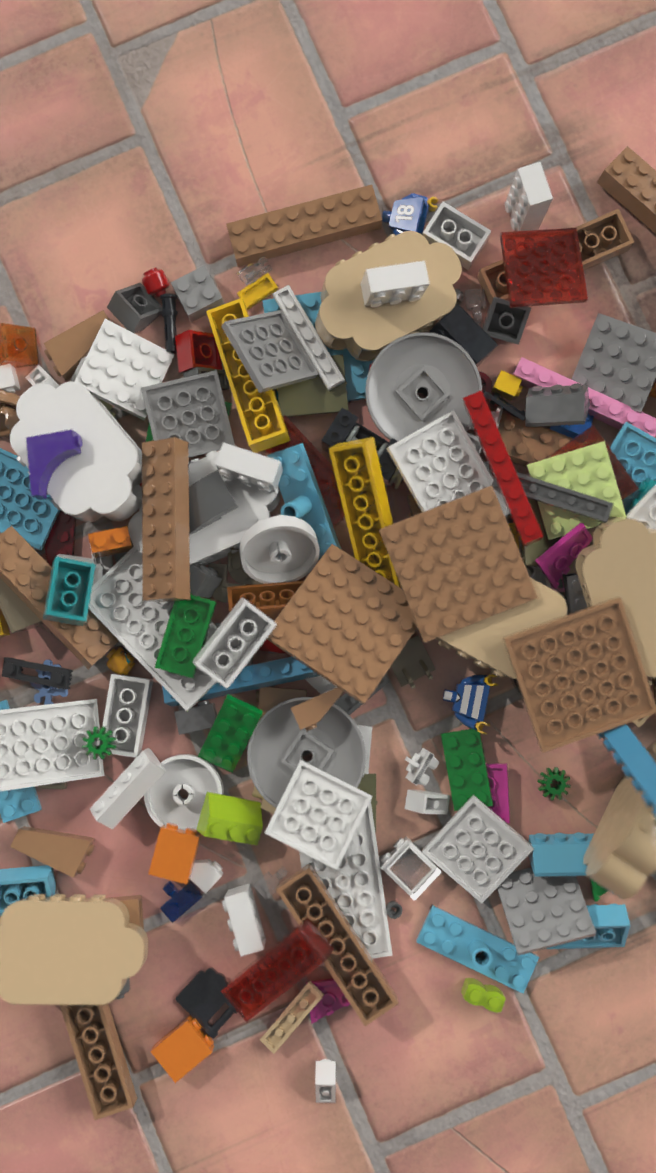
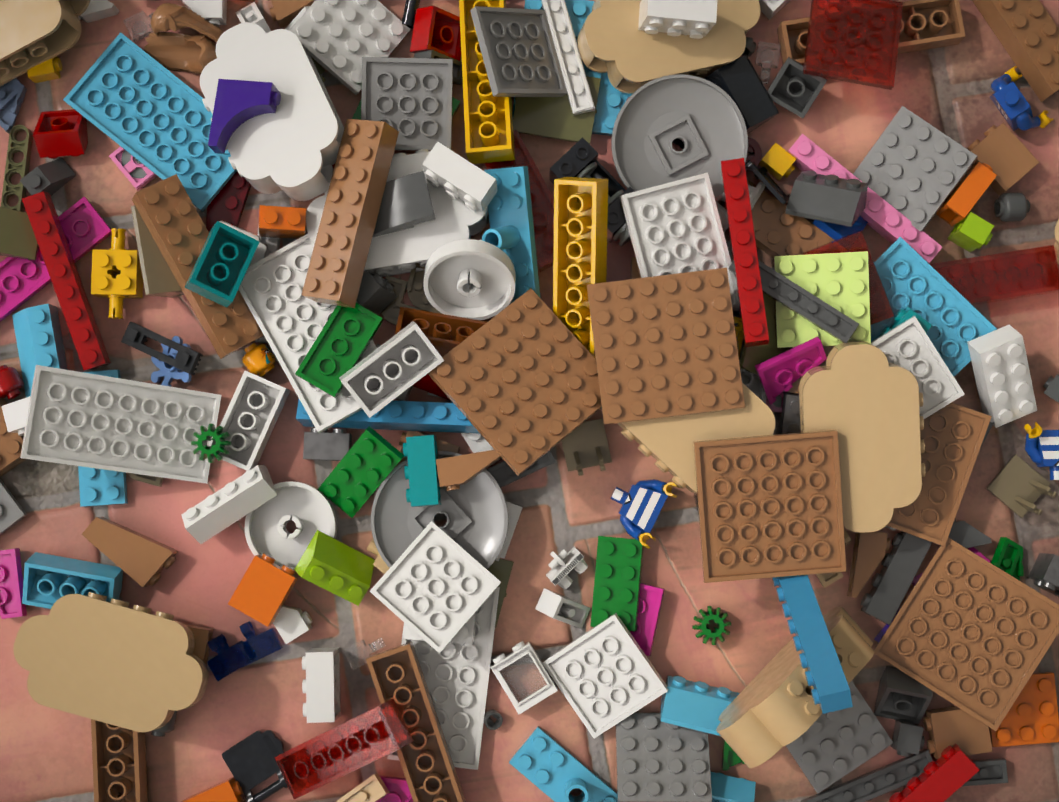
camera: 15 degrees right, 0 degrees up
none -> clear blue plate [207,634,253,681]
none -> teal brick [403,435,441,507]

